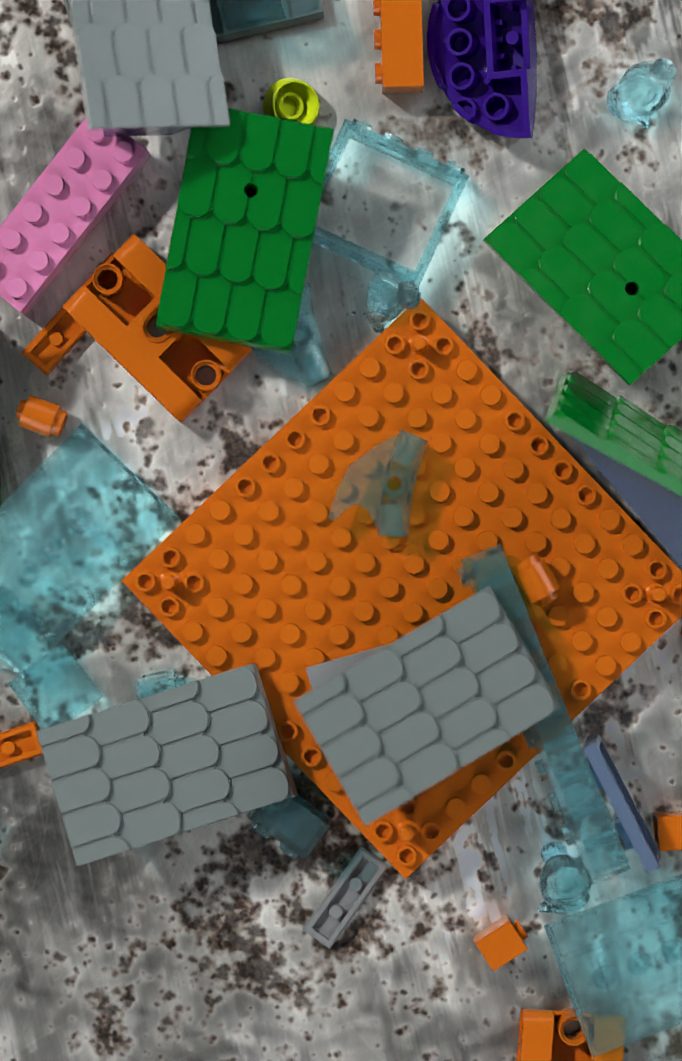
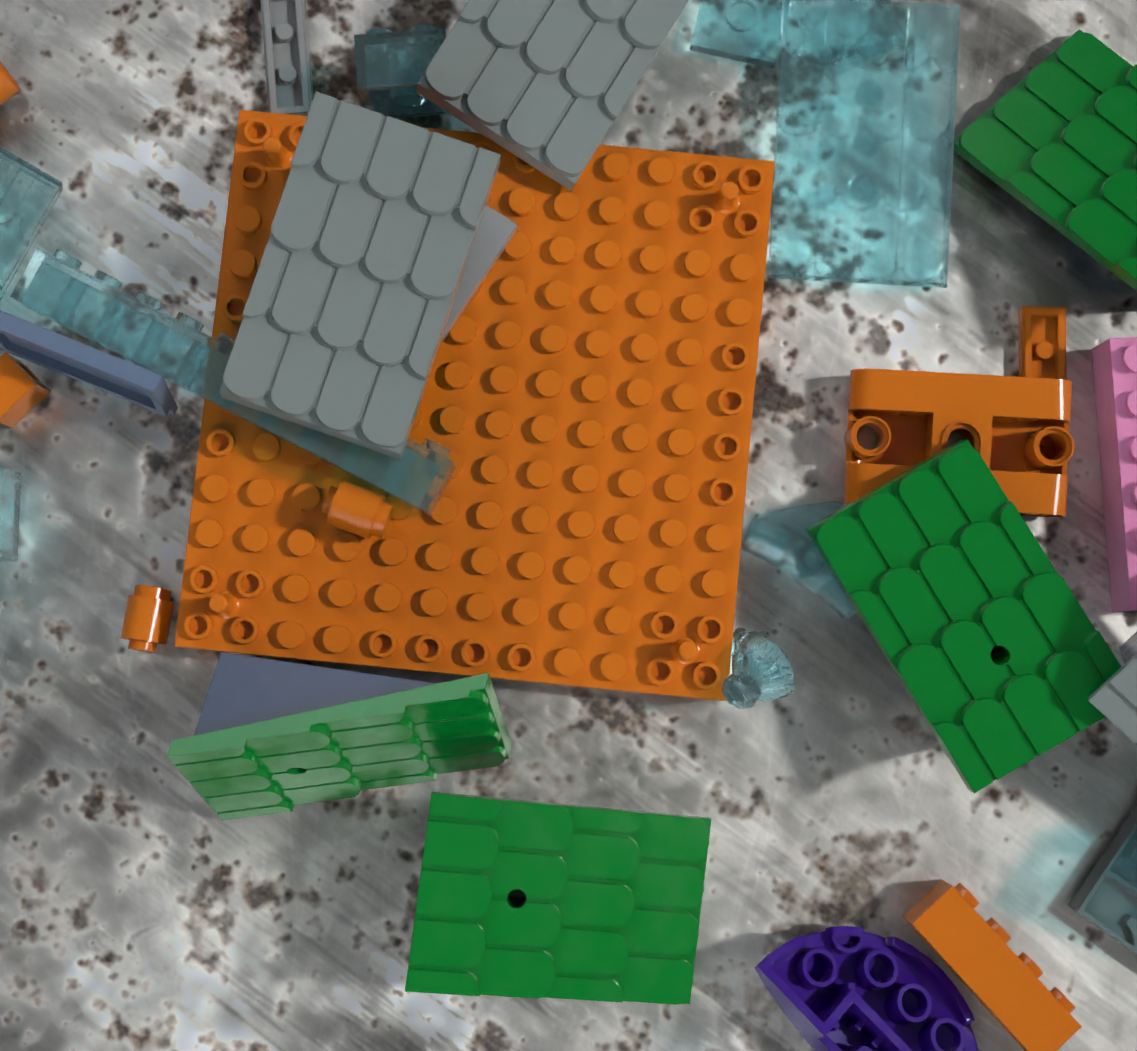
camera: 135 degrees right, 5 degrees down
orange brick [15,395,68,438] -> none
clear light blue brick [135,669,186,700] -> none
neon yellow hat [263,77,321,125] -> none
clear light blue window [313,118,469,291] -> none
clear light blue pin [329,430,428,536] -> none
orange brick [473,915,528,972] -> none
clear light blue hair [538,841,592,914] -> none

